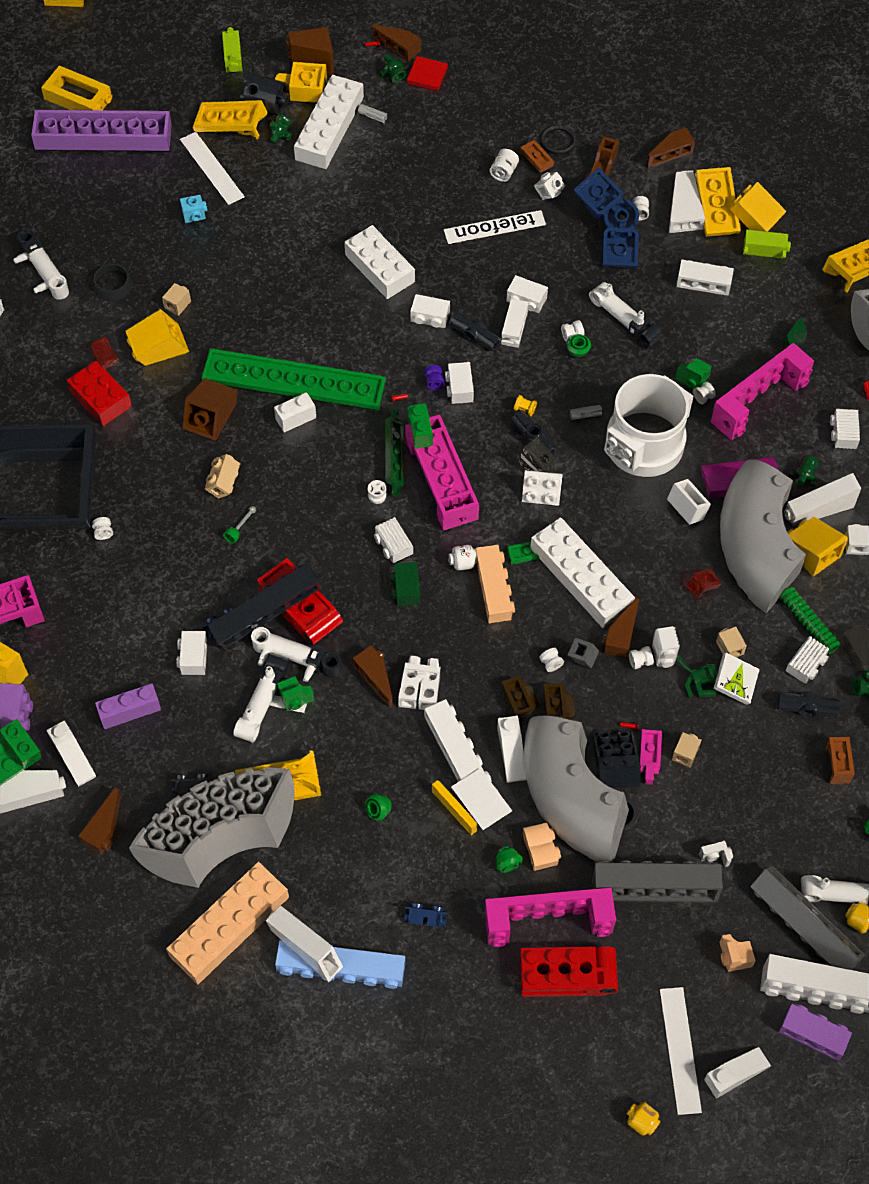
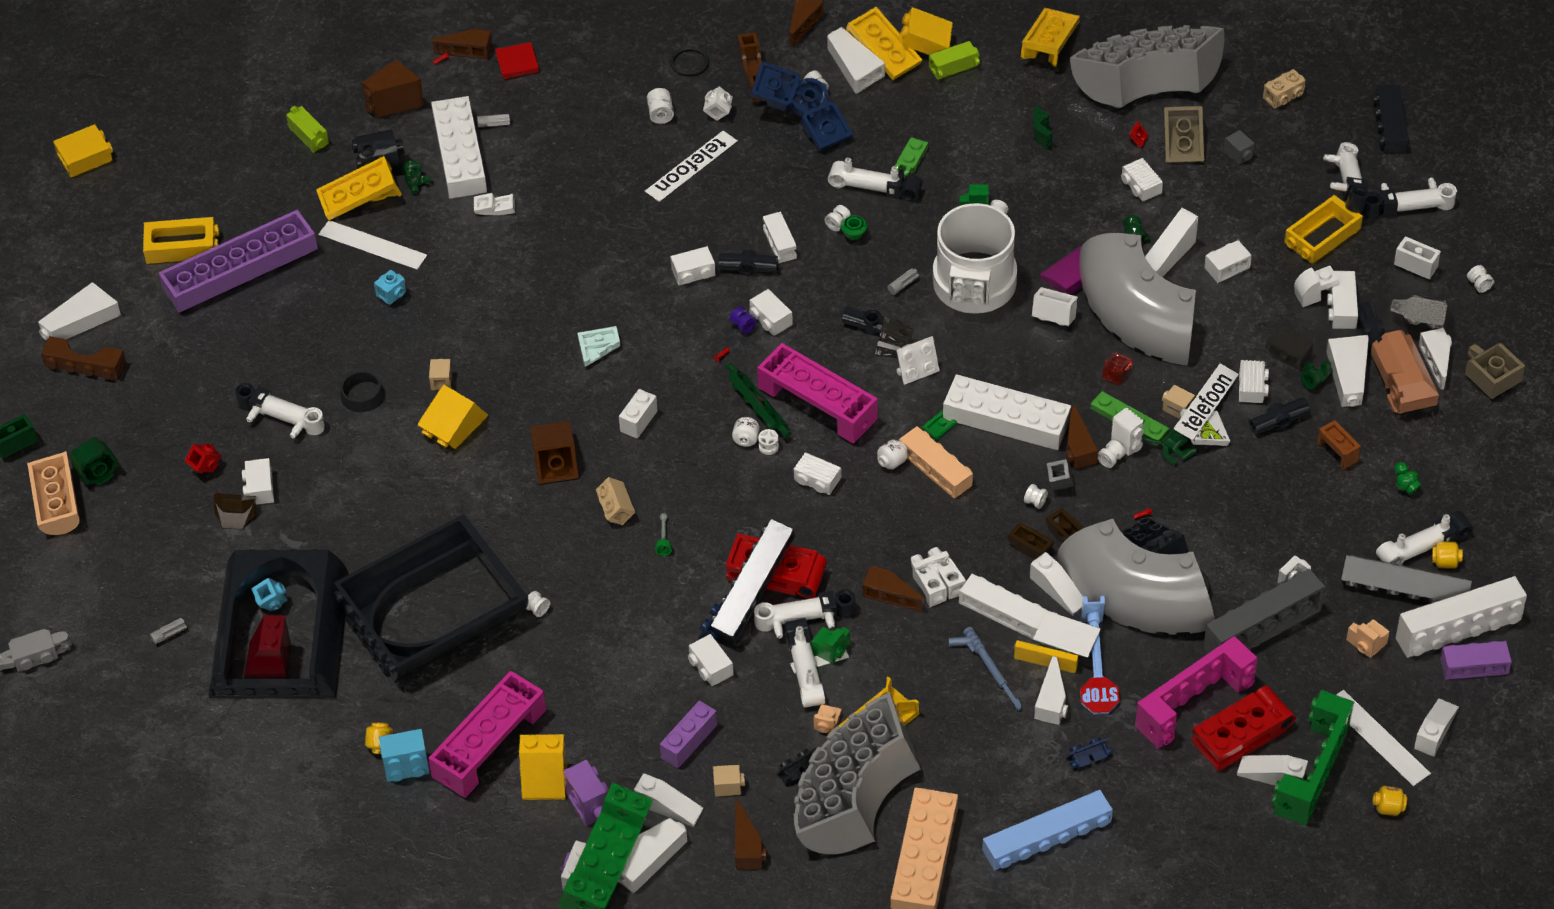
camera: 30 degrees left, 10 degrees down
red brick [67,361,132,426] -> none
clear red bracket [91,337,119,369] -> none
green plate [202,348,386,410] -> none
white slope [266,906,343,982] -> none
yellow brick [275,62,327,103] -> none
white brick [345,225,415,299] -> none
green cone [365,794,391,821] -> none
dark green piece [380,54,406,83] -> none
dark green brick [391,562,420,606] -> none
green brick [408,403,433,449] -> none
green cone [496,846,523,873] -> none
white brick [507,275,548,313] -> none
yellow bush [514,395,537,417] -> none
dark orange plate [520,140,554,173] -> none
light nougat brick [523,823,561,871] -> none
dark pink hinge [640,729,662,785] -> none
tan brick [672,732,701,768] -> none
white brick [677,260,734,296] -> none
dark pink plate [711,343,814,440] -> none
green piece [780,587,840,654] -> none
yellow slope [787,516,848,577] -> none
none -> white slope [474,193,515,215]
none -> light aqua wing [578,326,620,366]
none -> tan brick [713,765,745,797]
none -> white head [732,417,760,447]
none -> light nougat bracket [813,704,842,733]
none -> bright green hinge [895,137,928,179]
none -> sand blue piece [949,627,1022,711]
none -> white slope [1034,656,1068,725]
none -> light blue piece [1080,596,1120,714]
none -> bright green plate [1090,391,1169,446]
none -> white sticker [1174,364,1239,440]
none -> white slope [1237,755,1308,786]
none -> green plate [1272,690,1354,826]

